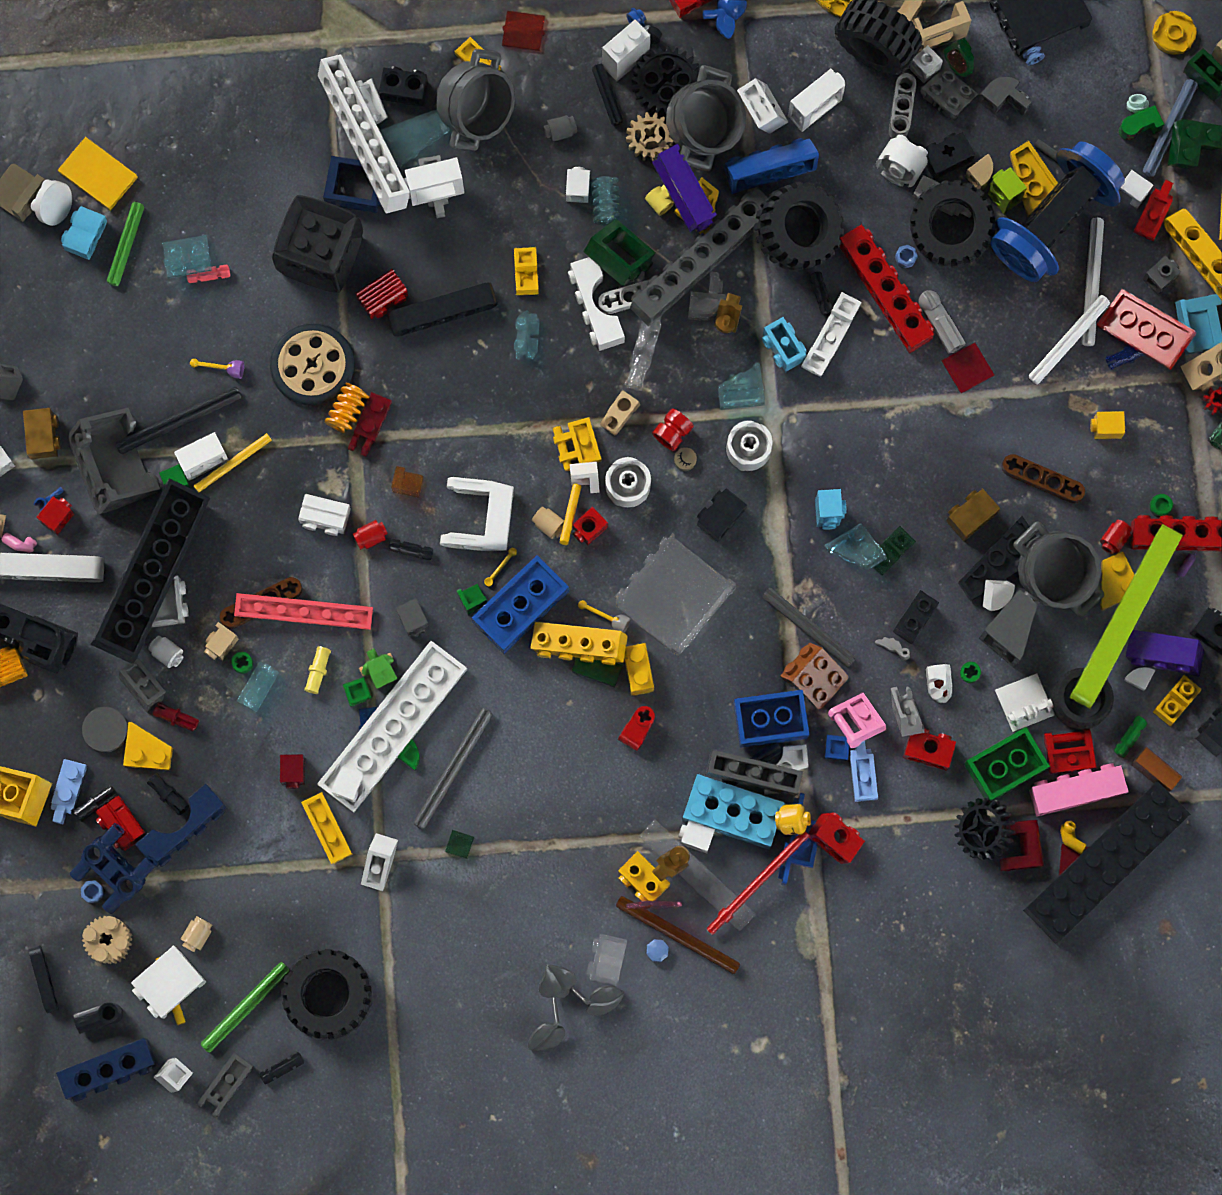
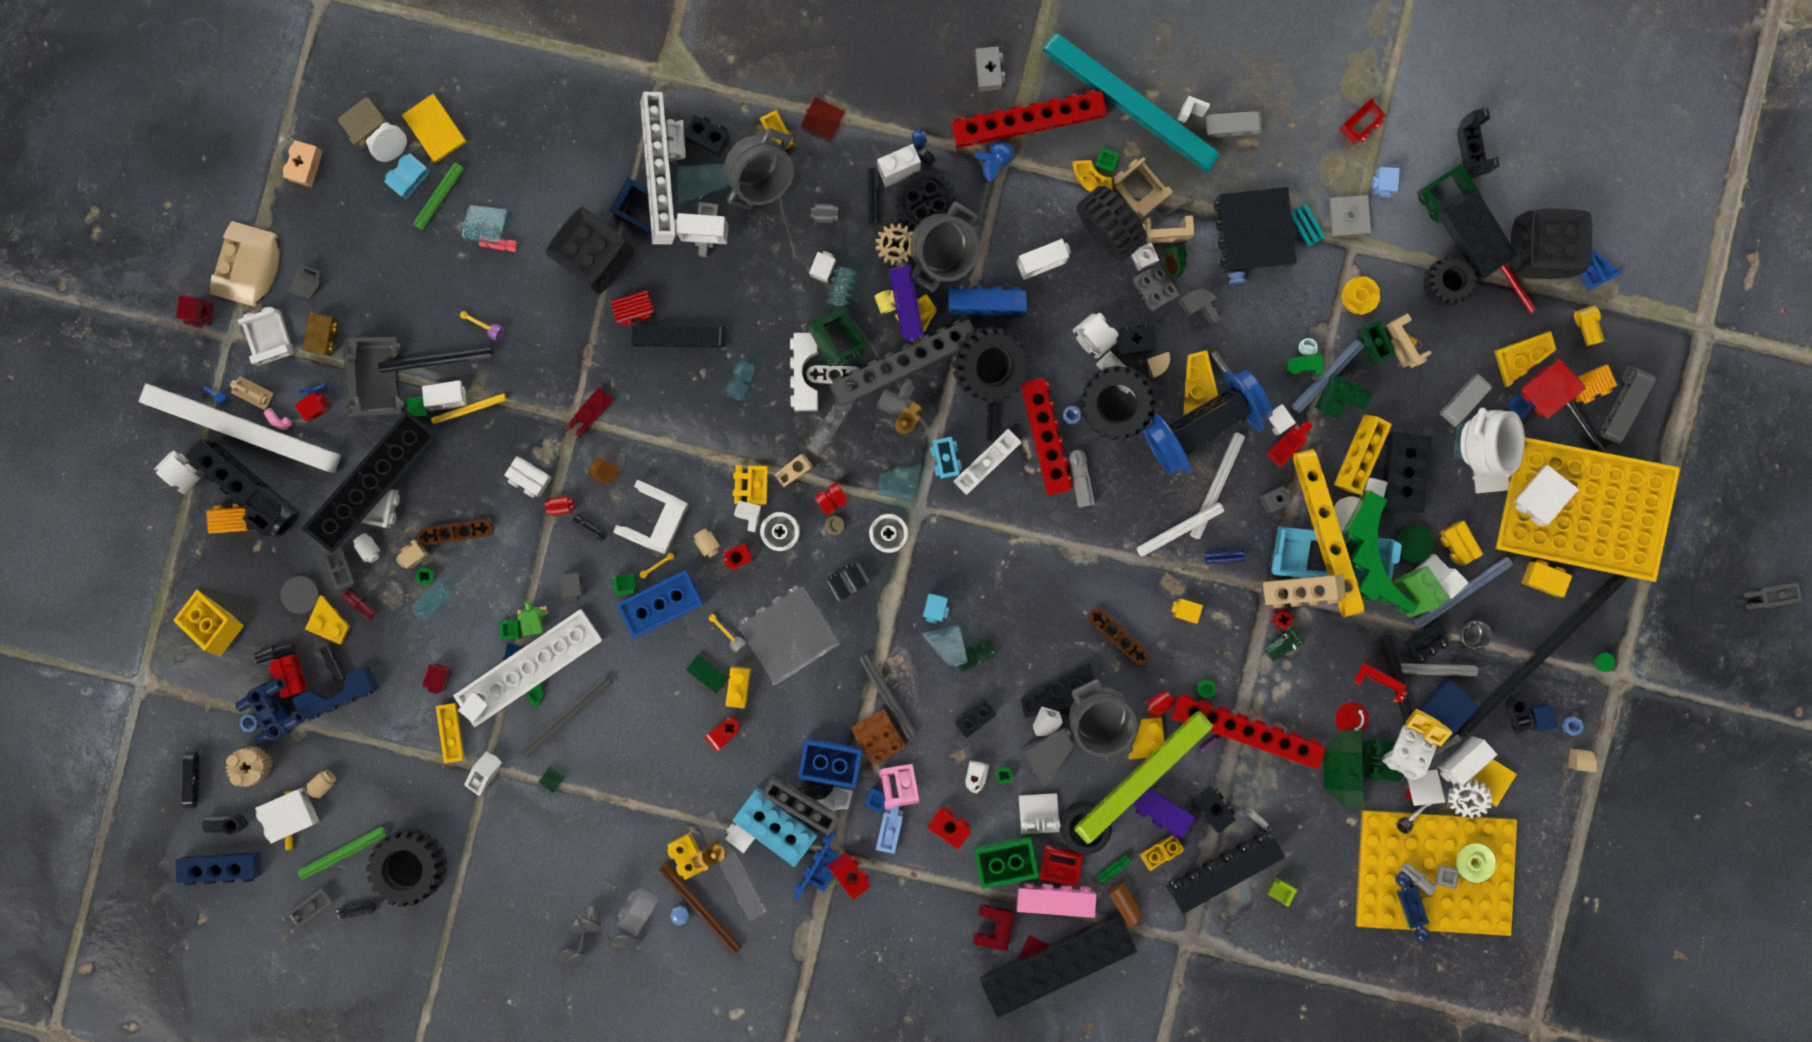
camera: 20 degrees right, 10 degrees up
light blue hinge [51,759,87,825] -> none
white brick [153,1058,193,1093] -> none
coral tile [234,593,373,630] -> none
wedge [270,323,355,405] -> none
light yellow pin [304,646,331,694] -> none
light orange piece [325,383,369,433] -> none
yellow slope [514,247,539,295] -> none
yellow brick [531,622,628,665] -> none
yellow bar [559,484,581,545] -> none
clear pink piece [626,901,682,910] -> none
red bar [706,831,810,935] -> none
white window [737,78,788,134] -> none
yellow head [775,804,811,835] -> none
light grey piece [875,637,910,660] -> none
light grey beam [889,73,916,139] -> none
light grey hinge [891,687,924,737] -> none
dark red sticker [941,343,994,393] -> none
pearl gold brick [946,489,1000,541] -> none
black gear [954,798,1016,860] -> none
lime brick [988,167,1027,214] -> none
yellow arm [1060,821,1087,854] -> none
tile [1097,289,1196,370] -> none
white tile [1124,667,1155,691] -> none

